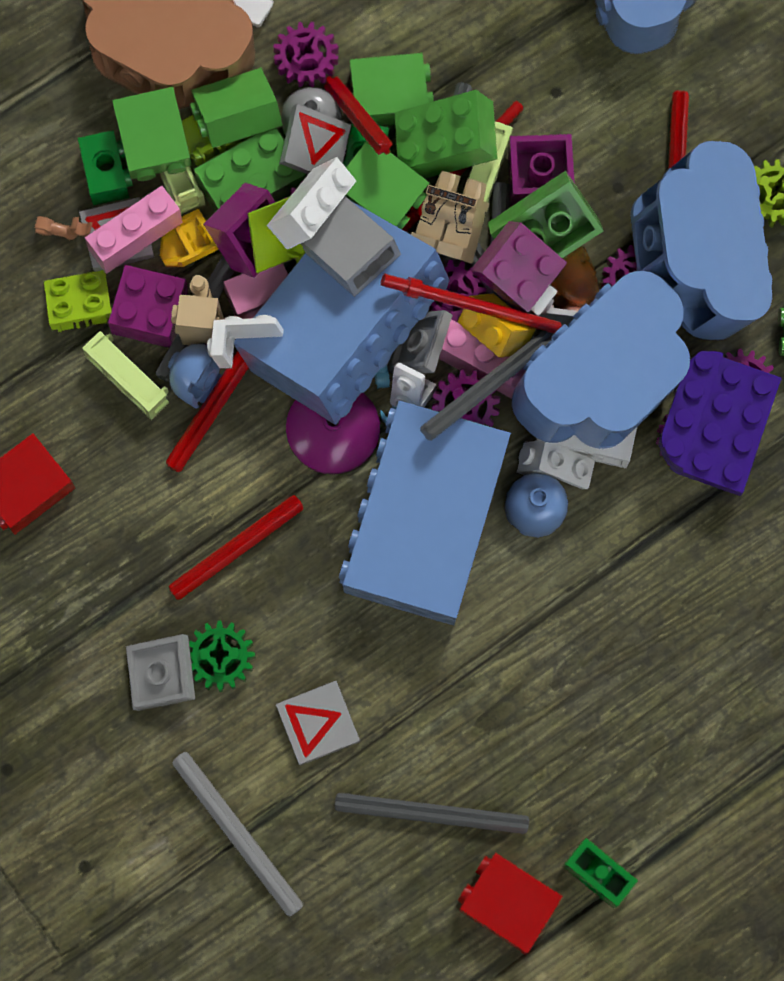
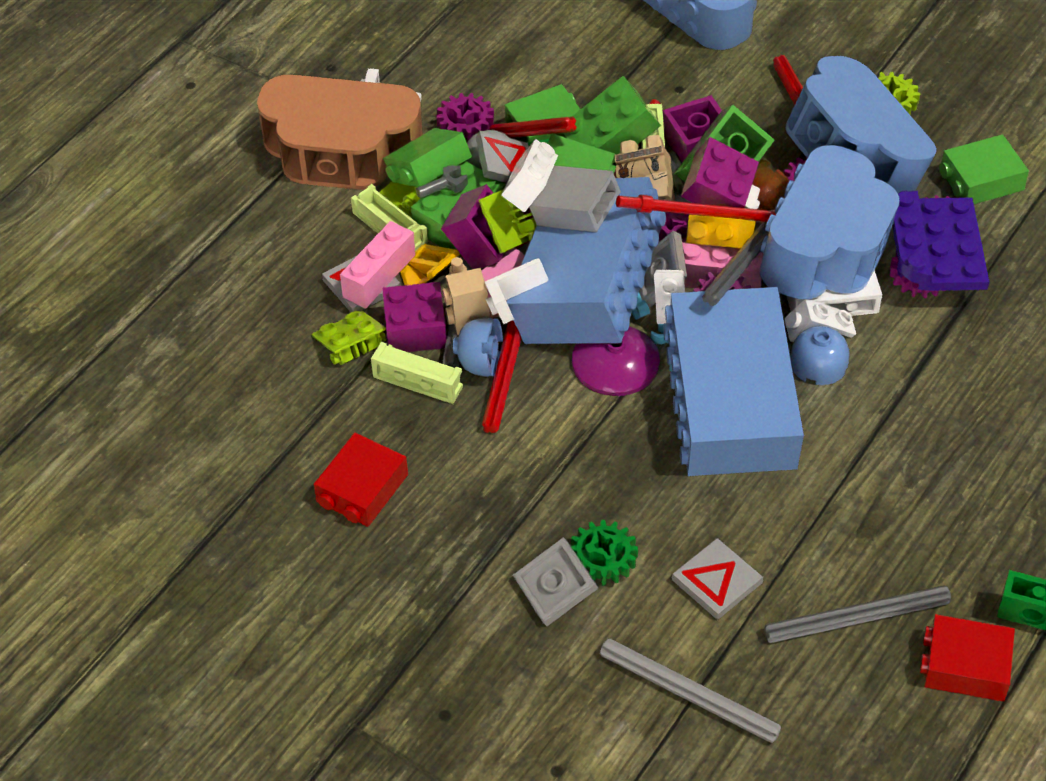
camera: 15 degrees left, 25 degrees down
nougat arm [35,216,93,240] -> none
green brick [78,130,133,206] -> none
bright green brick [112,87,192,181] -> none
red axle [169,495,303,600] -> none
none -> dark grey bar [416,165,468,198]

